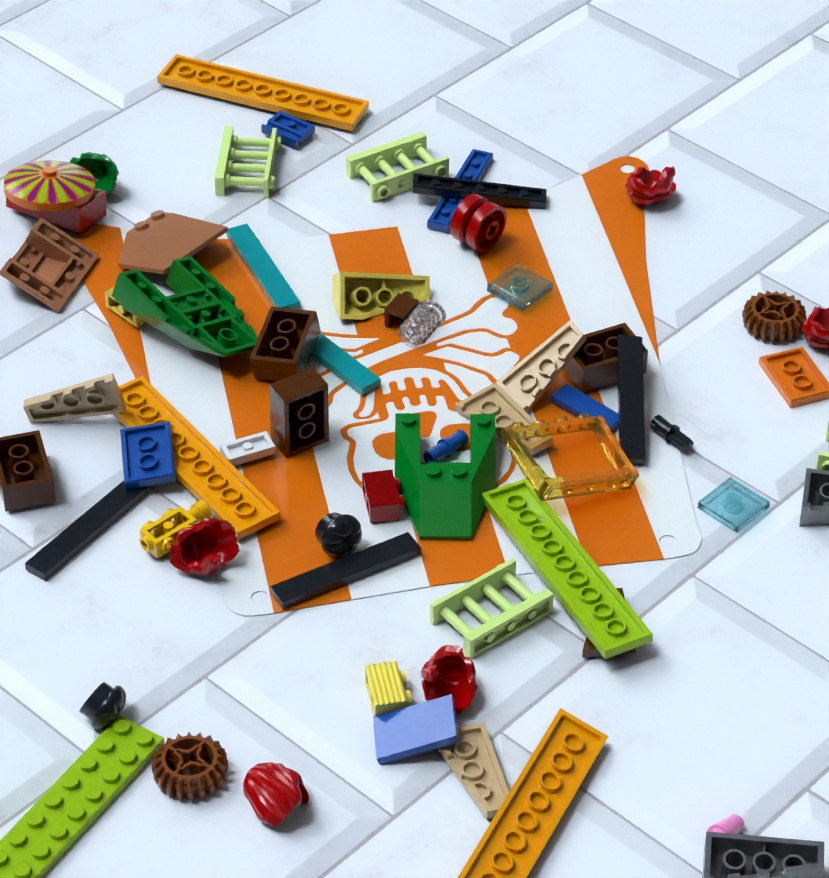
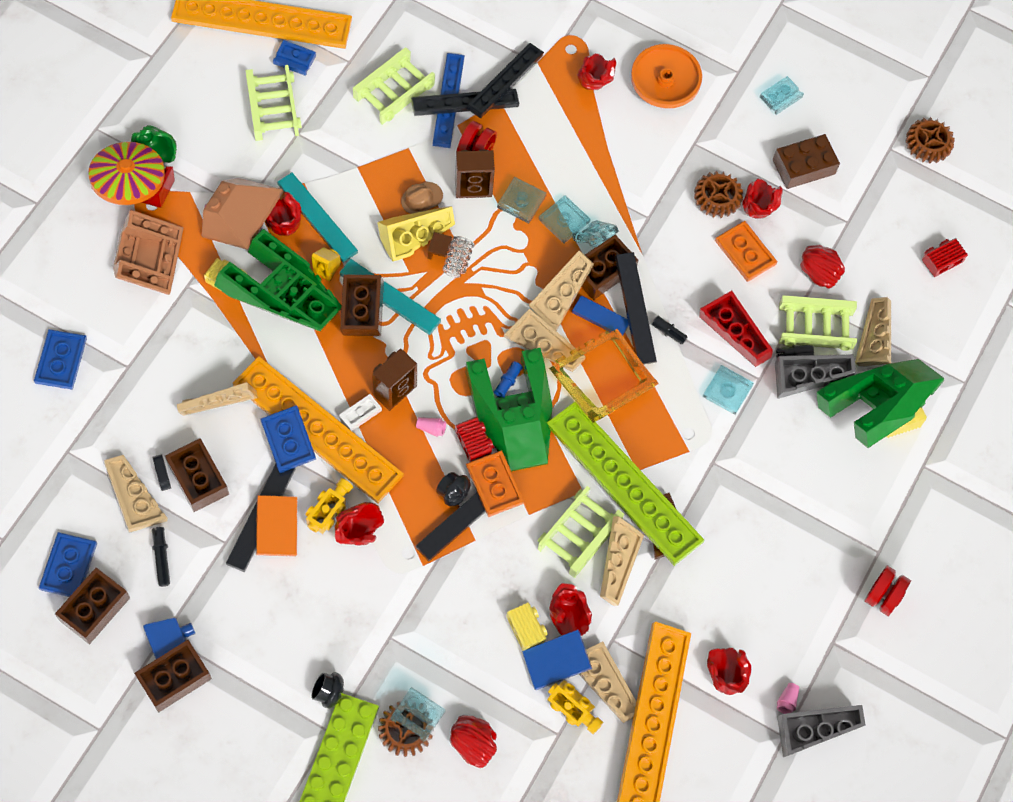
camera: 20 degrees left, 25 degrees up
none -> orange tile [256,495,297,556]
none -> red hair [266,192,301,236]
none -> yellow slope [312,247,341,281]
none -> clear light blue plate [390,687,446,742]
none -> medium nougat piece [401,182,443,214]
none -> bright pink cone [416,417,446,437]
none -> reddish brown brick [455,149,495,198]
none -> black tile [466,43,544,118]
none -> orange tile [466,450,525,517]
none -> clear light blue plate [539,195,591,243]
none -> yellow brick [547,680,604,735]
none -> clear light blue plate [573,220,619,247]
none -> tan wing [600,516,644,606]
none -> orange dish [631,44,702,108]
none -> red wedge [699,290,773,367]
none -> red hair [707,648,751,695]

